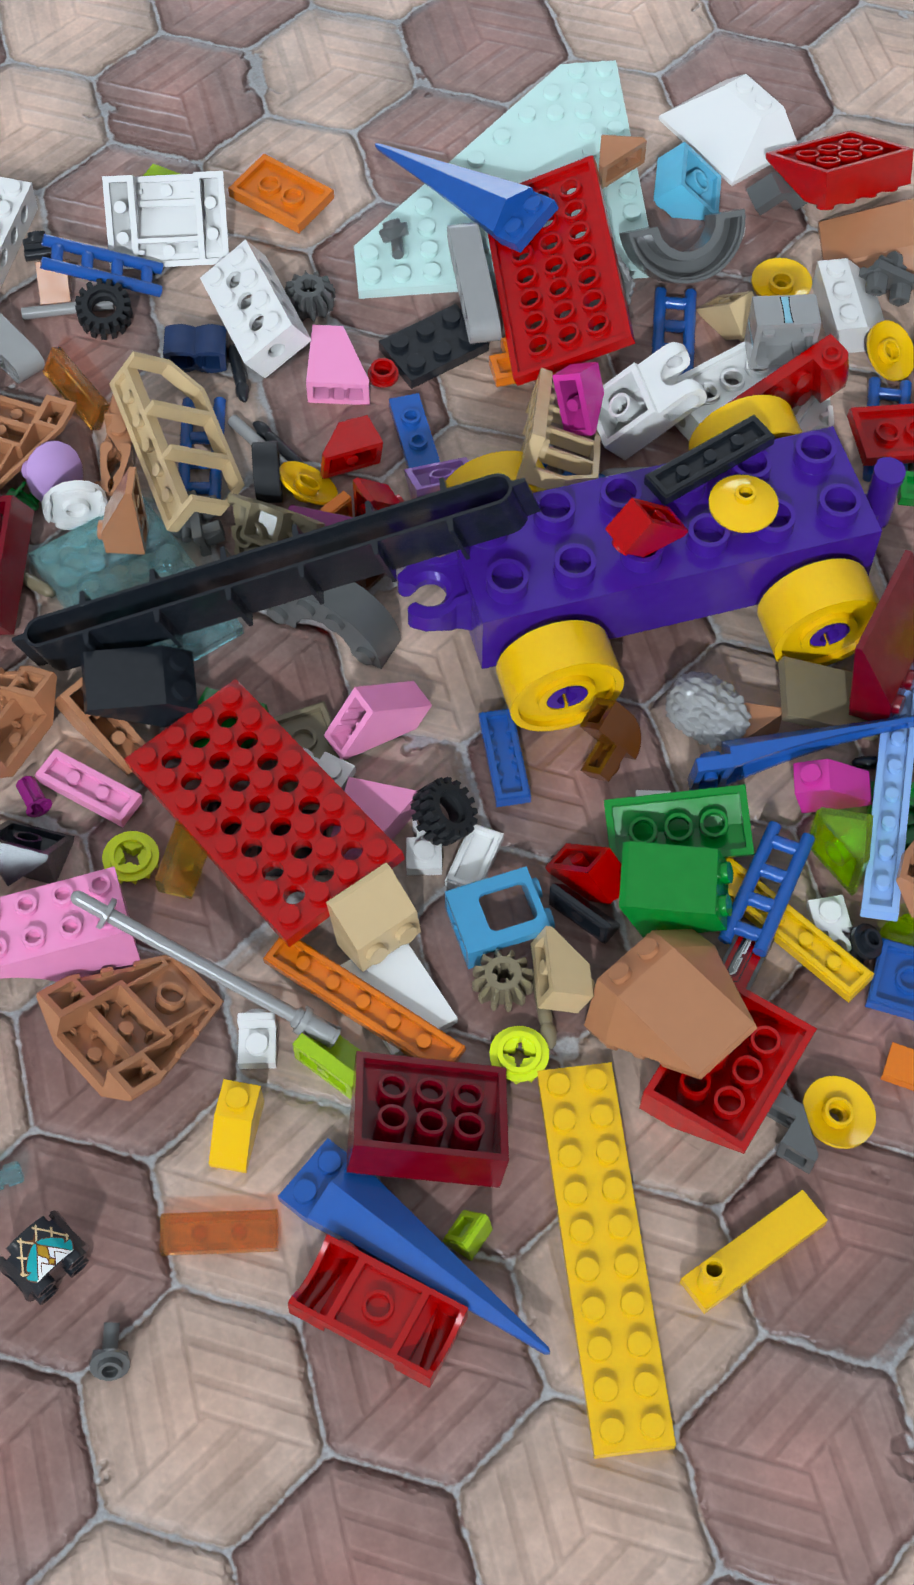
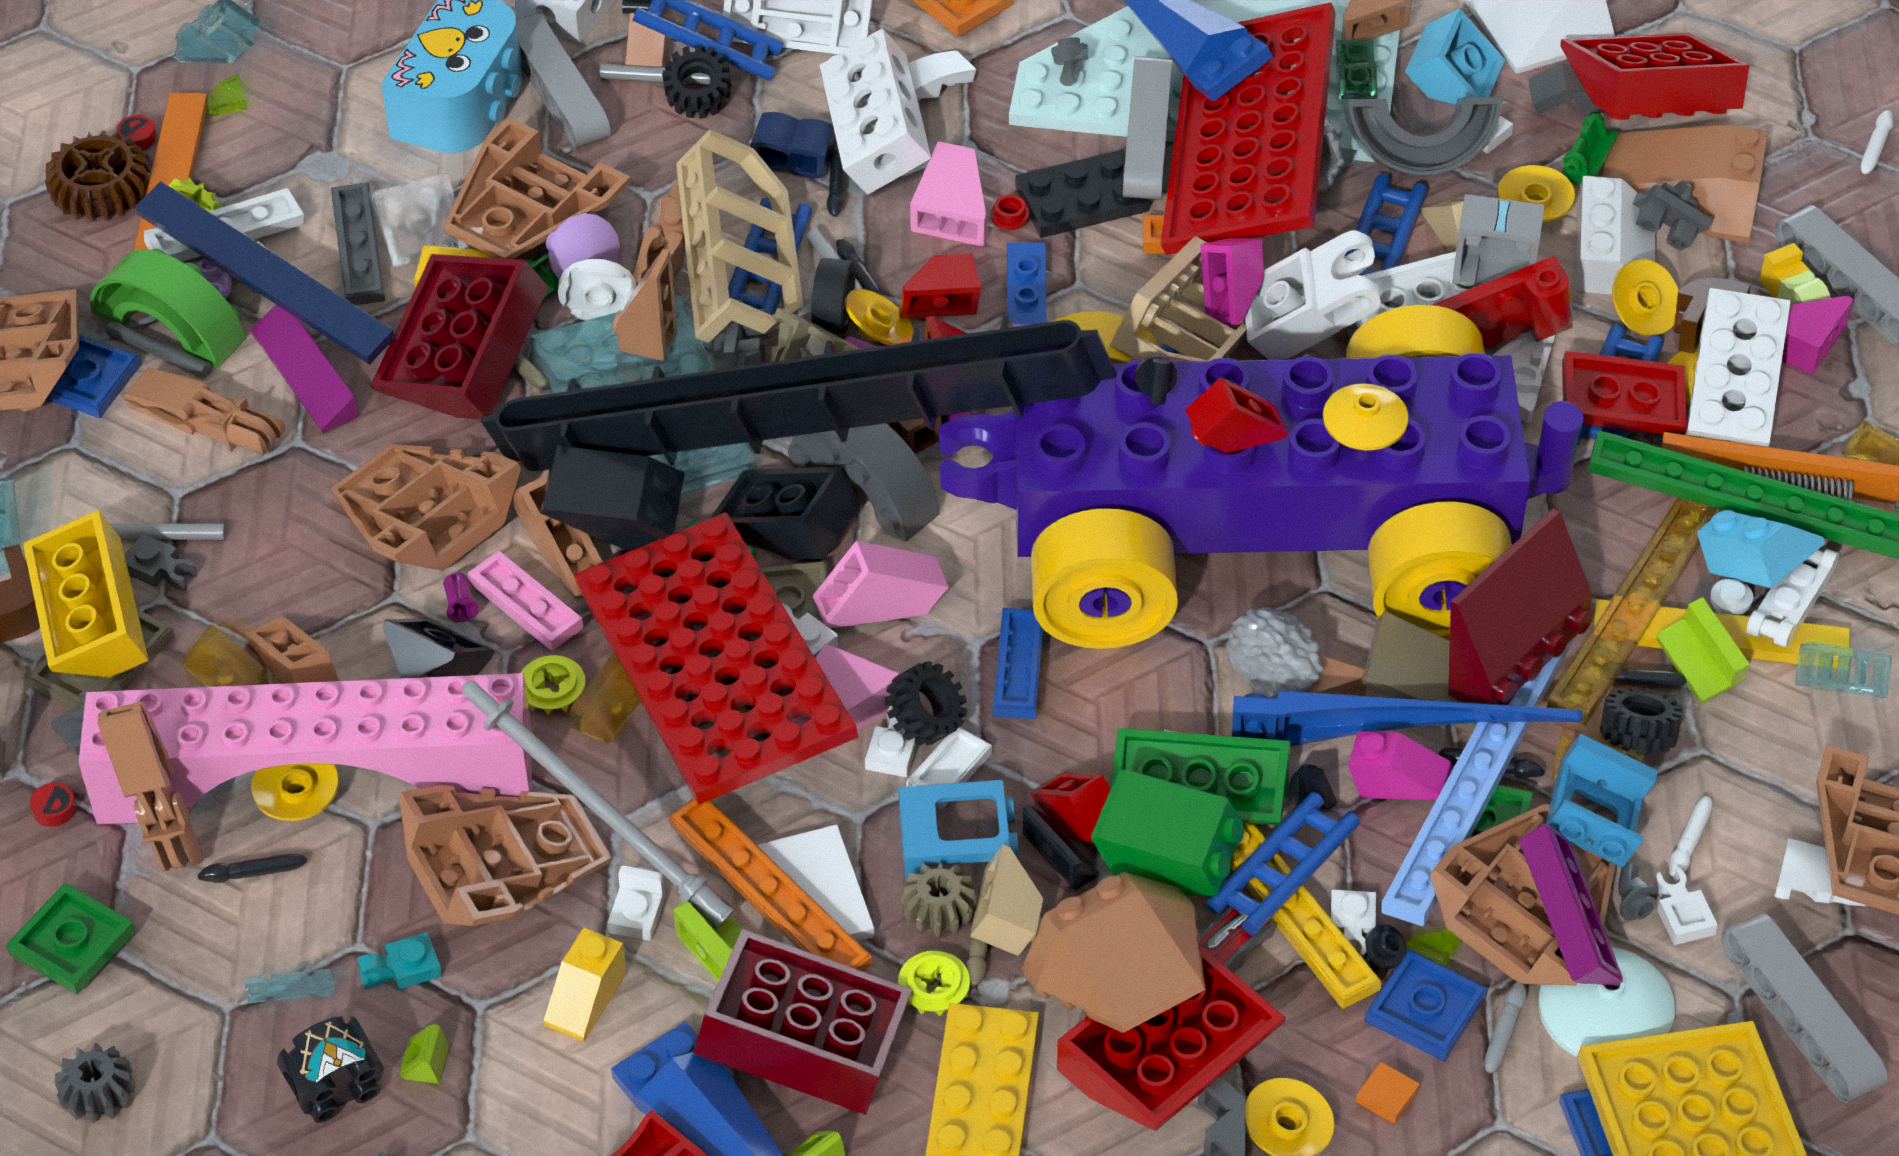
camera: 15 degrees right, 10 degrees down
clear orange tile [43,347,110,431] -> none
clear orange tile [159,1209,279,1256] -> none
dark grey gear [285,270,336,322] -> none
tan slope [326,863,421,972] -> none
reddish brown brick [579,697,641,782] -> none
black tile [644,415,775,506] -> none
clear neon green slope [809,807,873,896] -> none
none -> teal plate [357,932,442,990]
none -> lime slope [399,1023,450,1084]
none -> black slope [710,467,861,560]
none -> white slope [908,50,976,101]
none -> black plate [1135,355,1177,404]
none -> black plate [1290,764,1338,809]
none -> clear green slope [1335,40,1378,100]
none -> green hinge [1561,113,1619,184]

